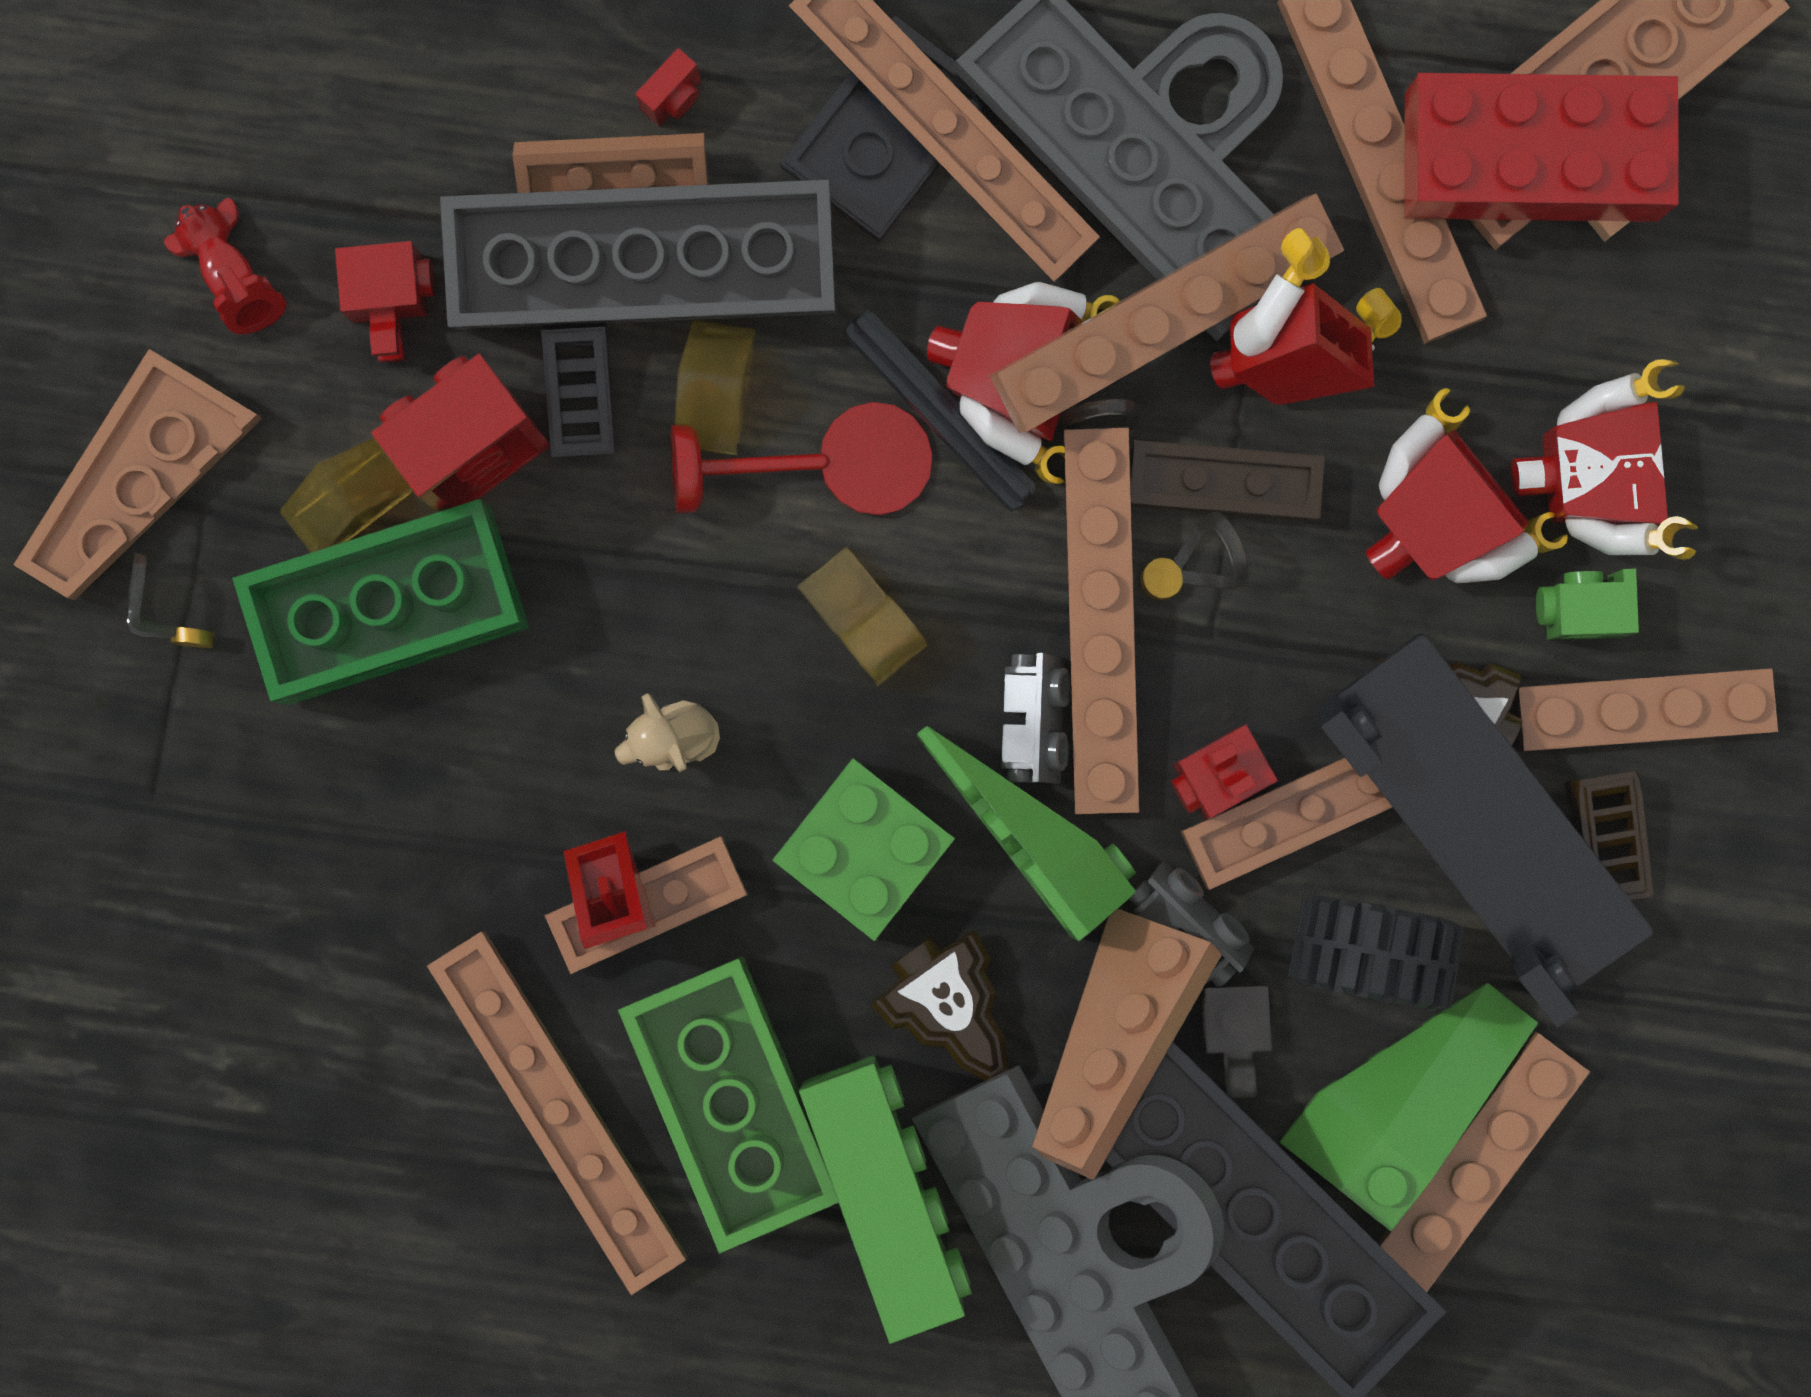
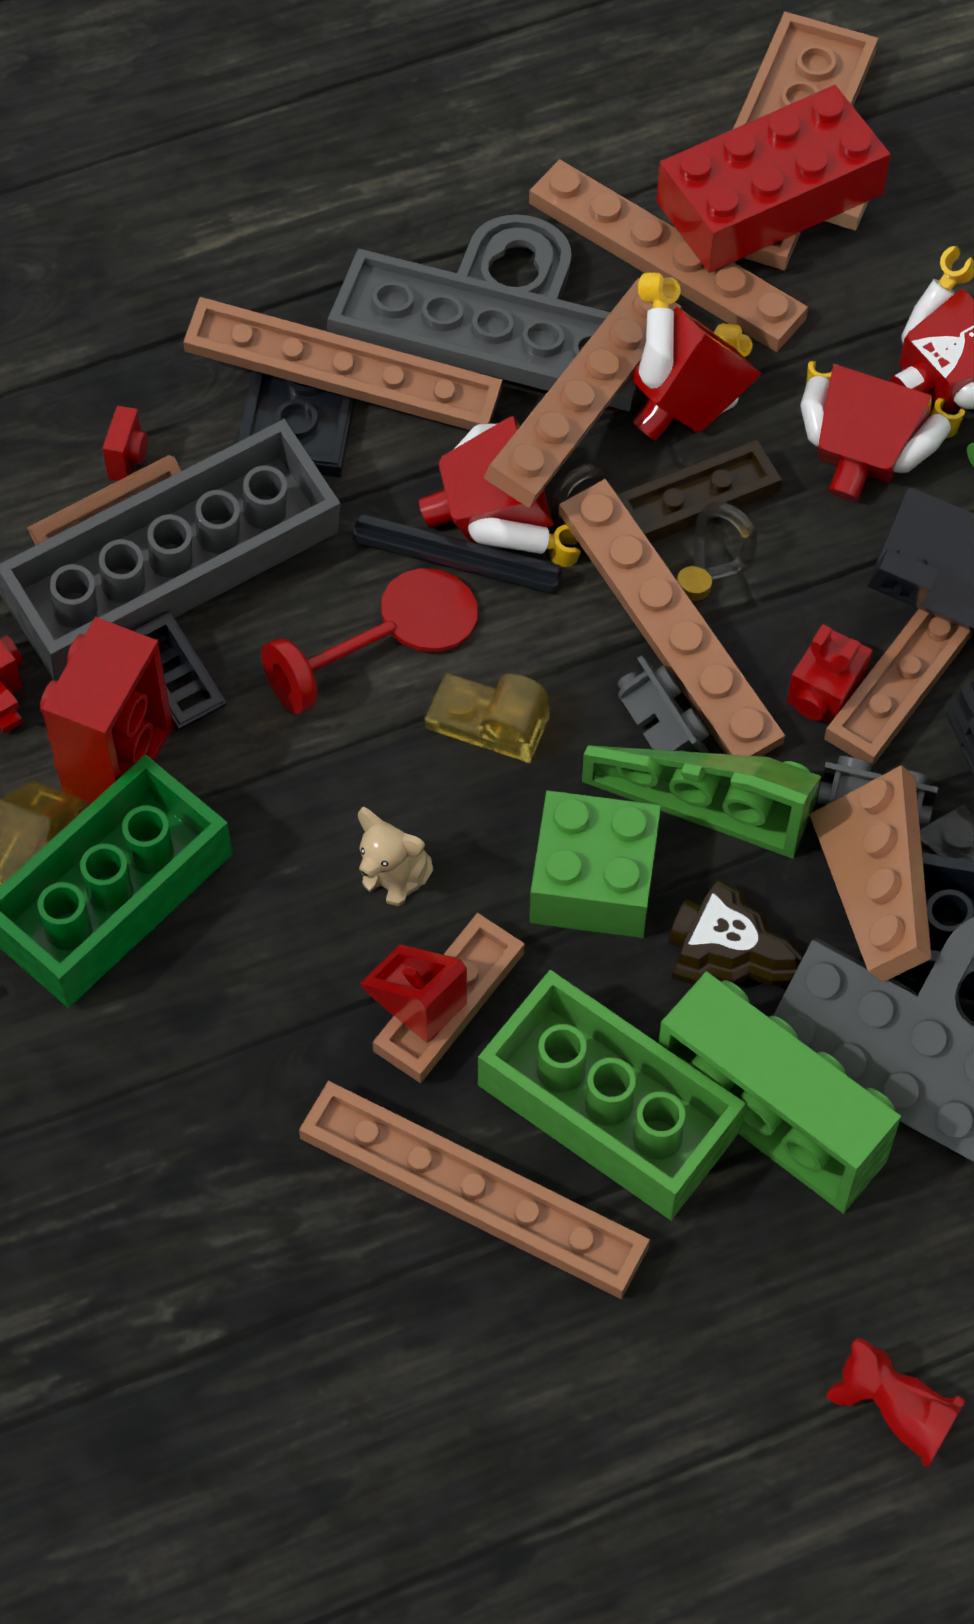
camera: 30 degrees left, 25 degrees down
clear yellow slope [675,320,756,455] -> none

